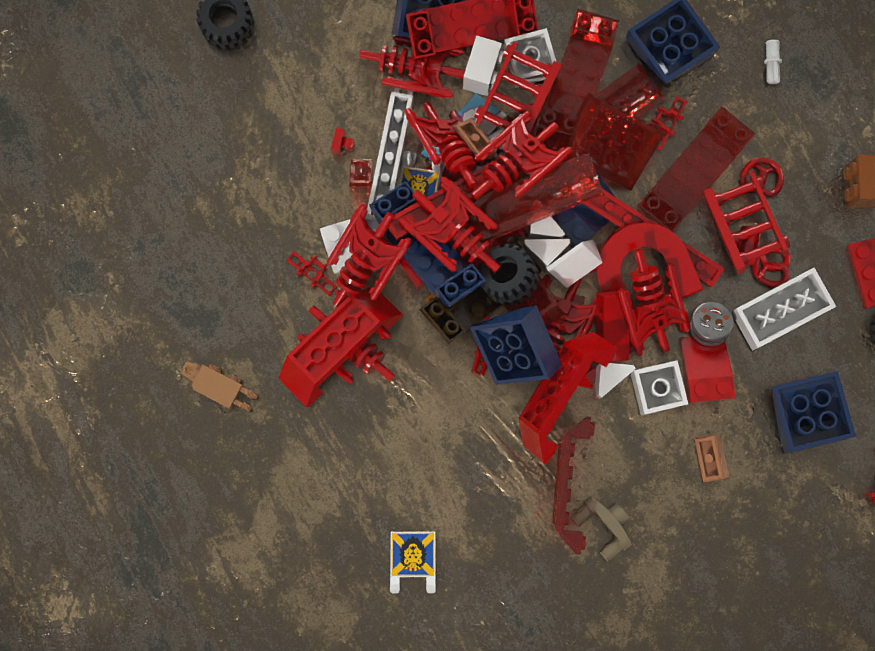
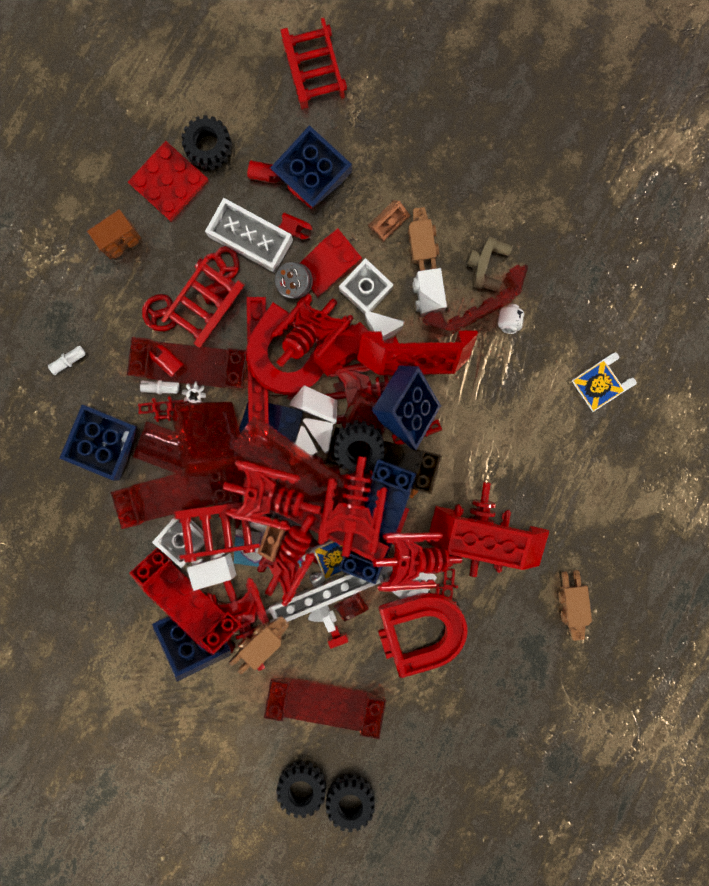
camera: 125 degrees left, 5 degrees up
none -> white axle [140,380,180,395]
none -> red piece [150,345,184,378]
none -> white gear [182,381,206,406]
none -> medium nougat hinge [229,616,289,675]
none -> red piece [247,160,281,183]
none -> clear red slope [264,677,386,739]
none -> red piece [278,212,312,240]
none -> white plate [308,605,337,633]
none -> black tyre [326,775,375,832]
none -> red piece [378,593,467,678]
none -> medium nougat hinge [408,207,439,271]
none -> white slope [412,268,447,317]
none -> white head [498,304,524,334]

